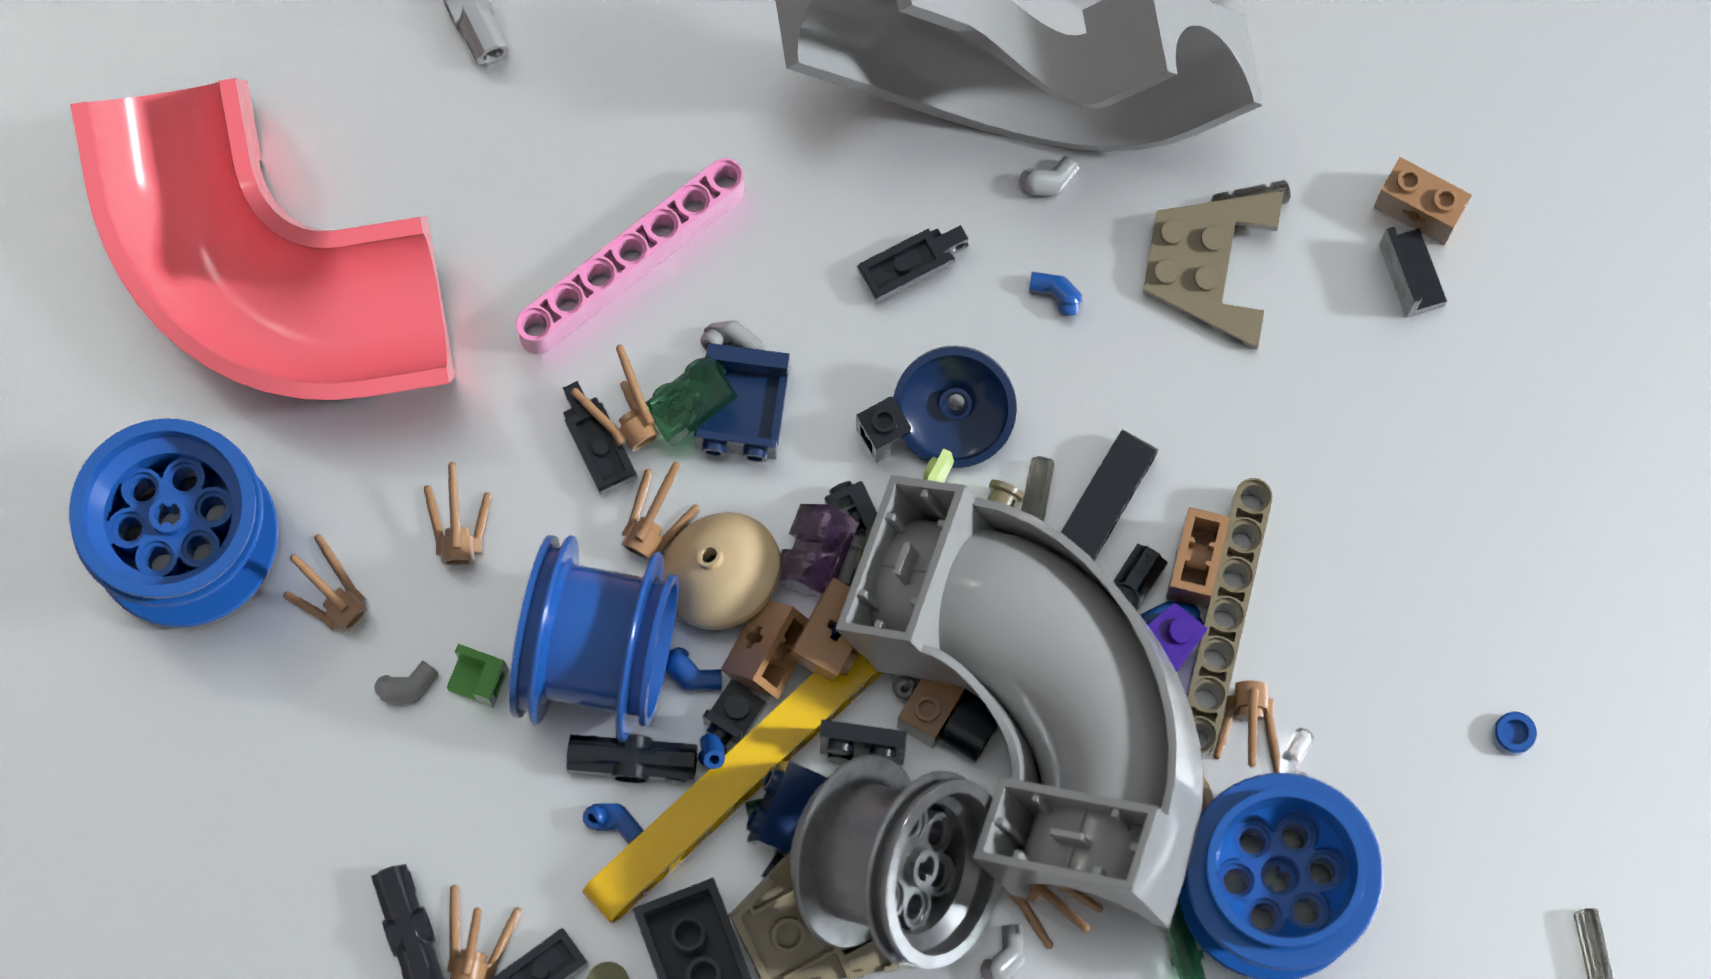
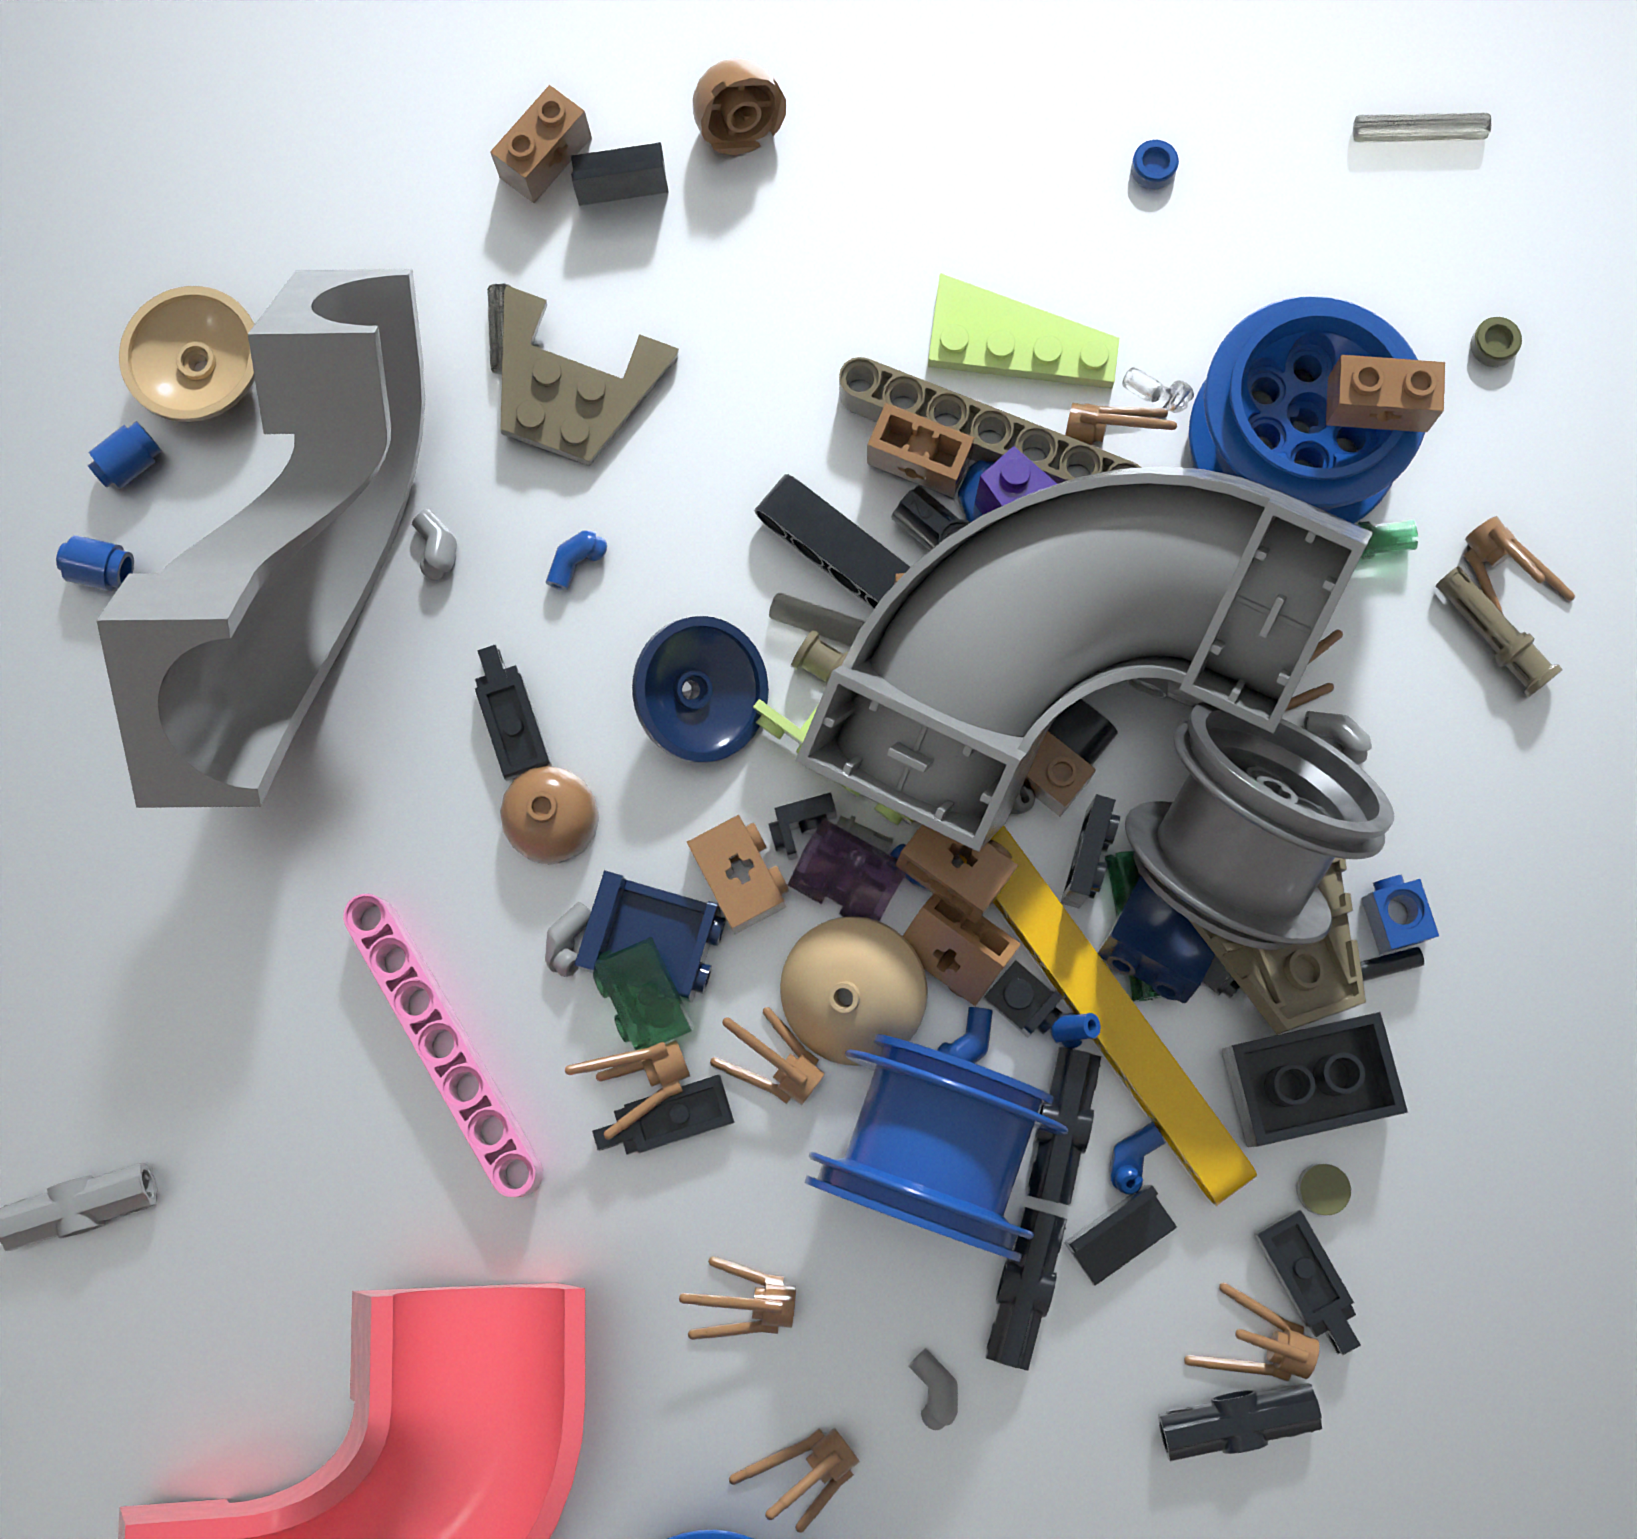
camera: 75 degrees left, 5 degrees up
bright green panel [447,644,509,708] -> none
black bracket [856,397,911,463] -> none
none -> medium nougat cylinder [500,766,599,865]
none -> medium nougat brick [687,815,790,934]
none -> medium nougat cylinder [692,57,787,155]
none -> yellowish green wing [928,273,1120,389]
none -> black piece [985,1207,1067,1371]
none -> black panel [1064,1185,1177,1286]
none -> medium nougat brick [1326,355,1445,432]

